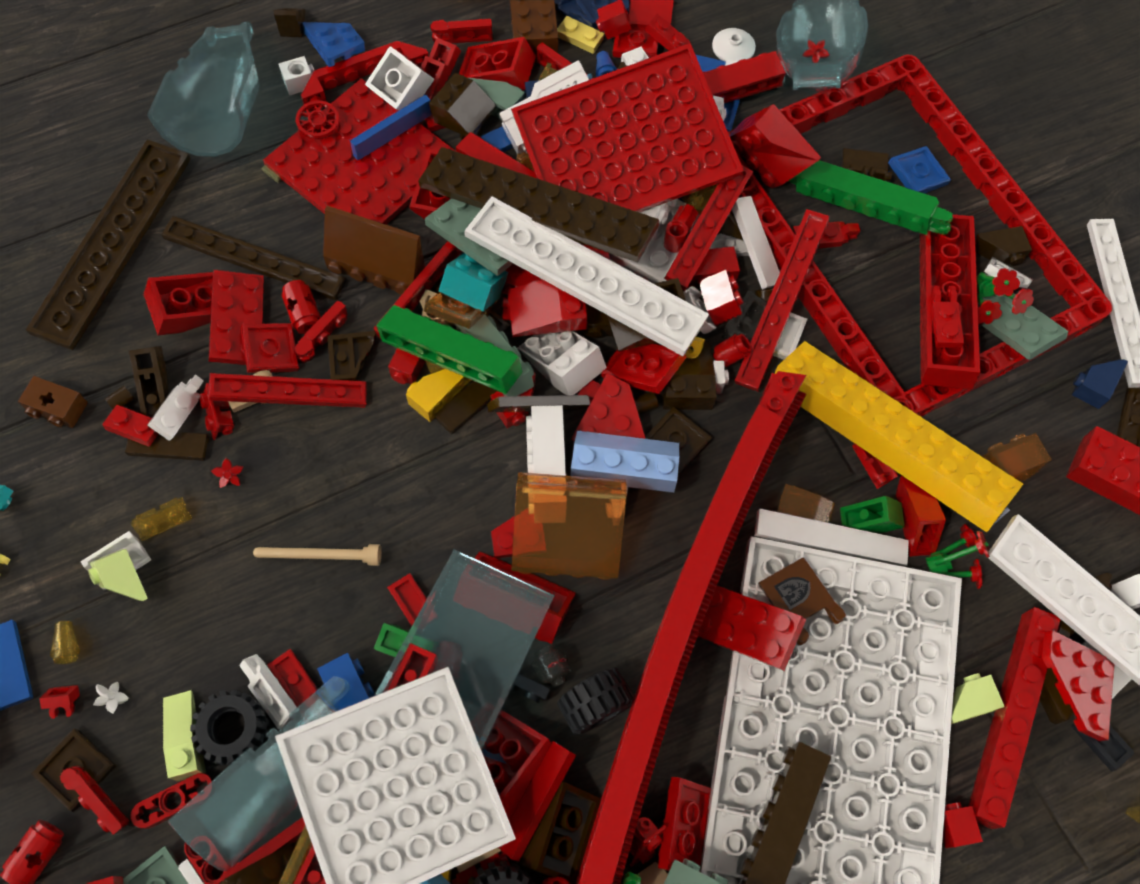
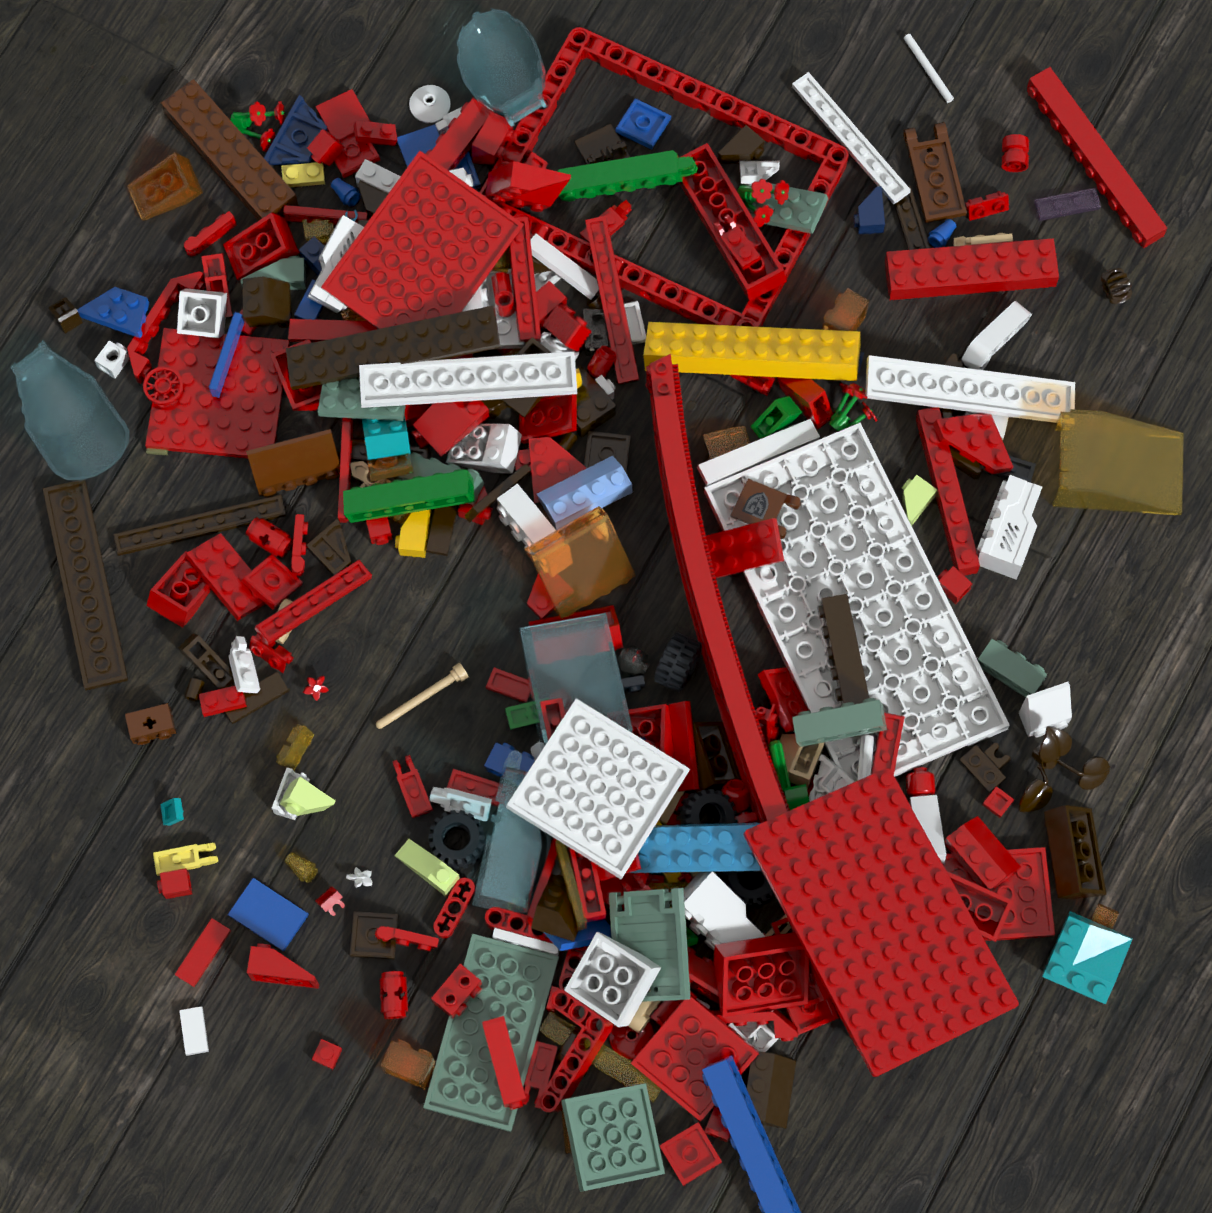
camera: 30 degrees left, 5 degrees up
red plant [802,40,829,65] -> none
none -> red hinge [392,755,433,819]
none -> red slope [472,111,515,164]
none -> white piece [977,475,1042,580]

